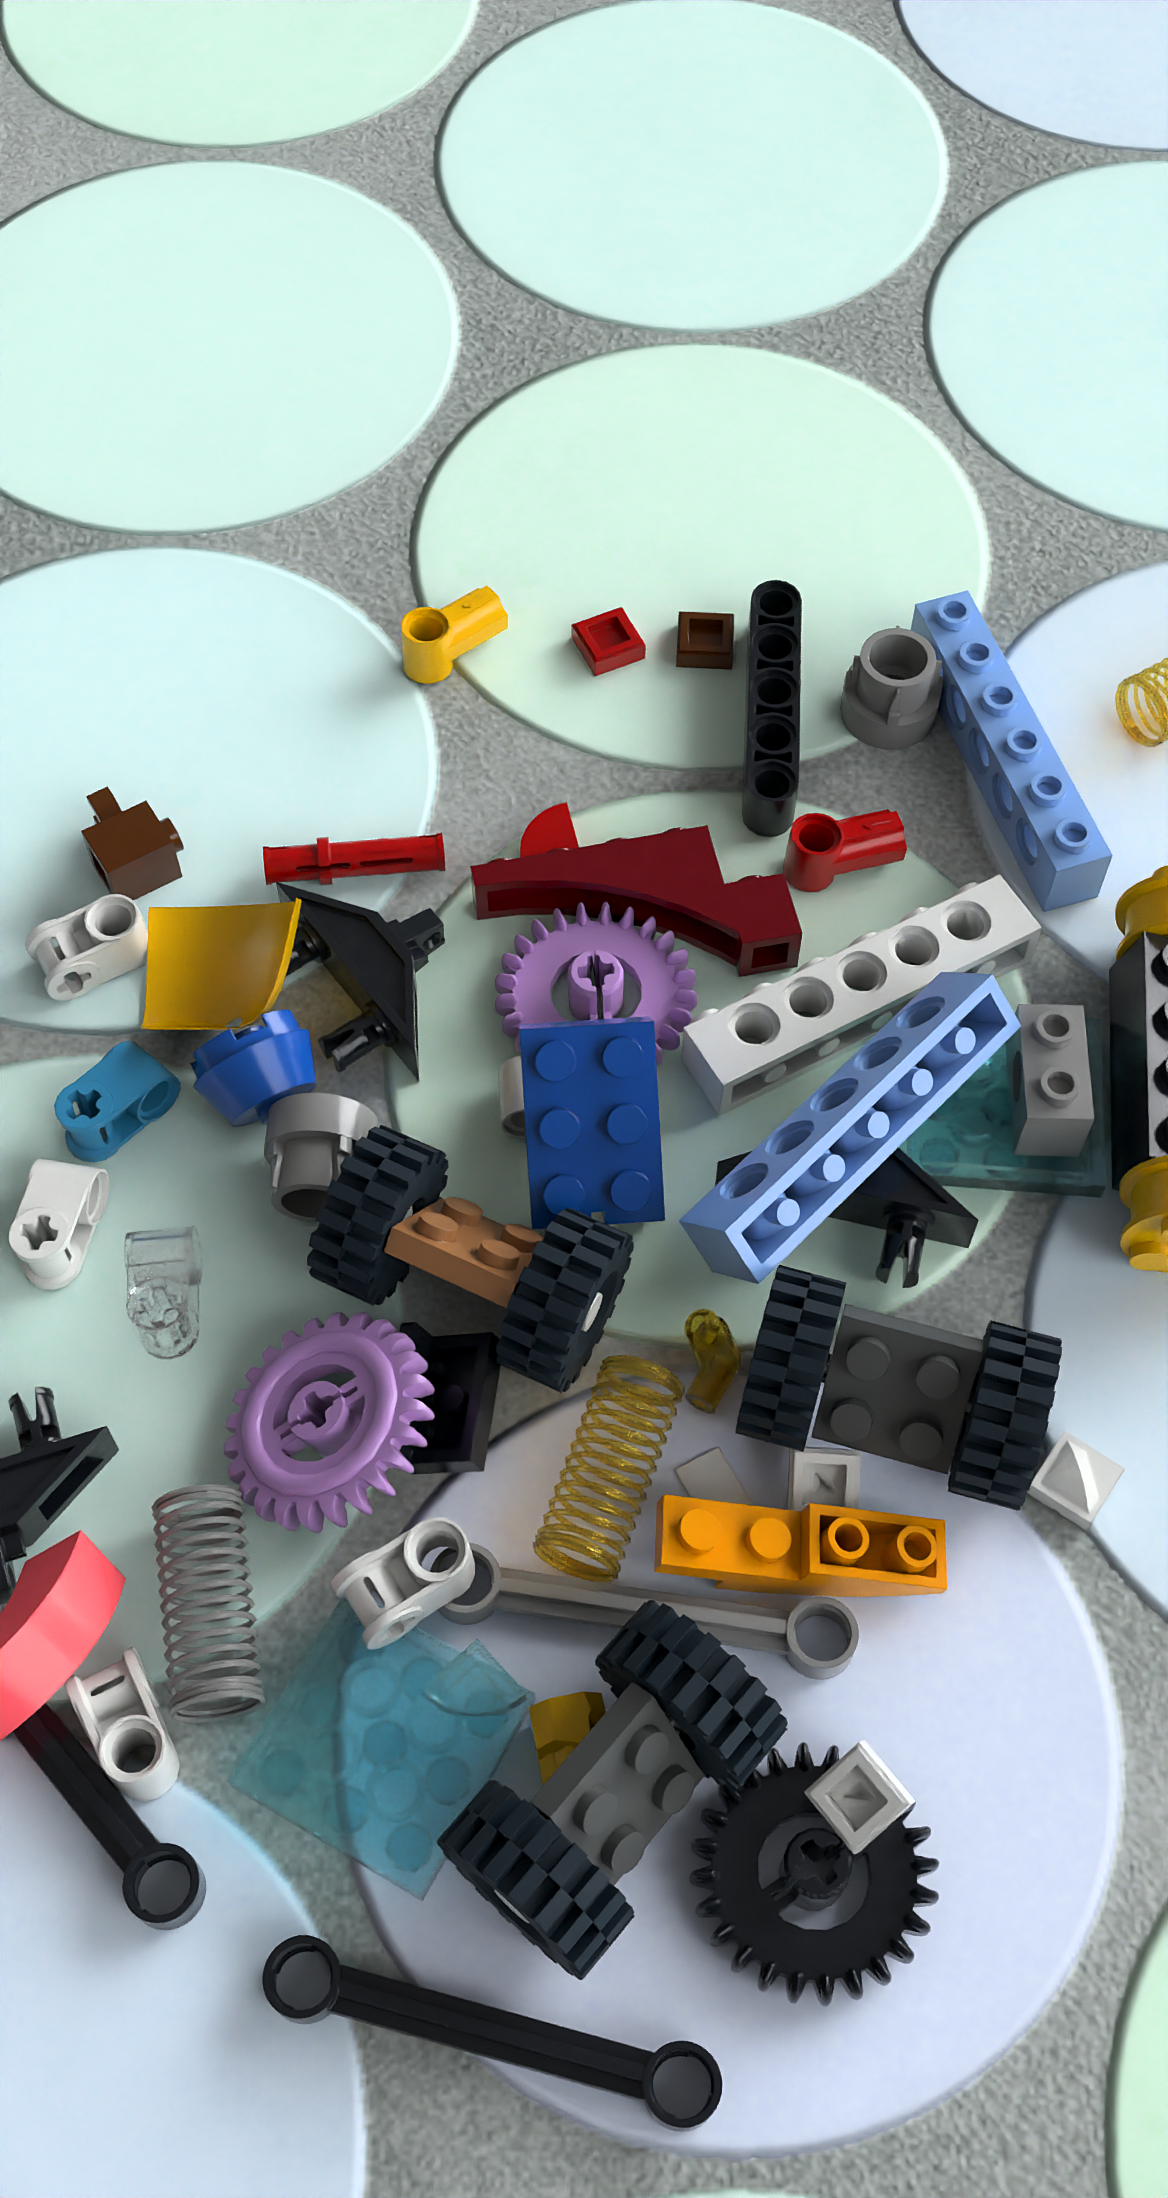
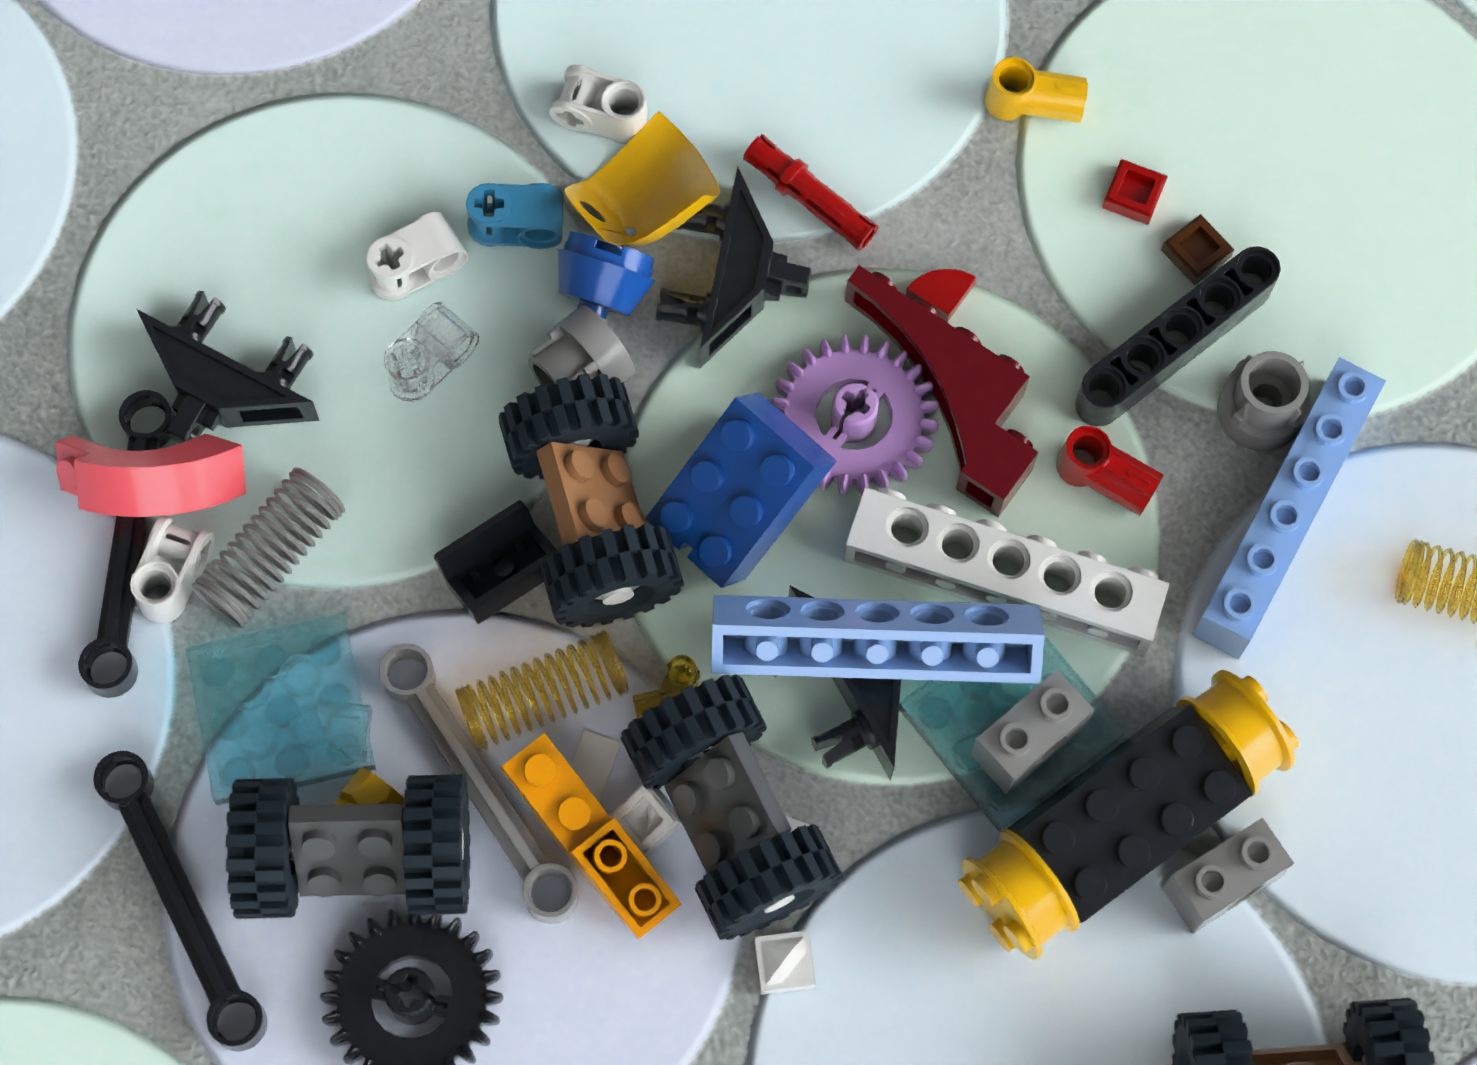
camera: 45 degrees right, 10 degrees up
reddish brown brick [81,786,184,900] -> none
lavender gear [224,1312,435,1533] -> none
white piece [331,1517,475,1650] -> none
white tile [804,1740,916,1855] -> none

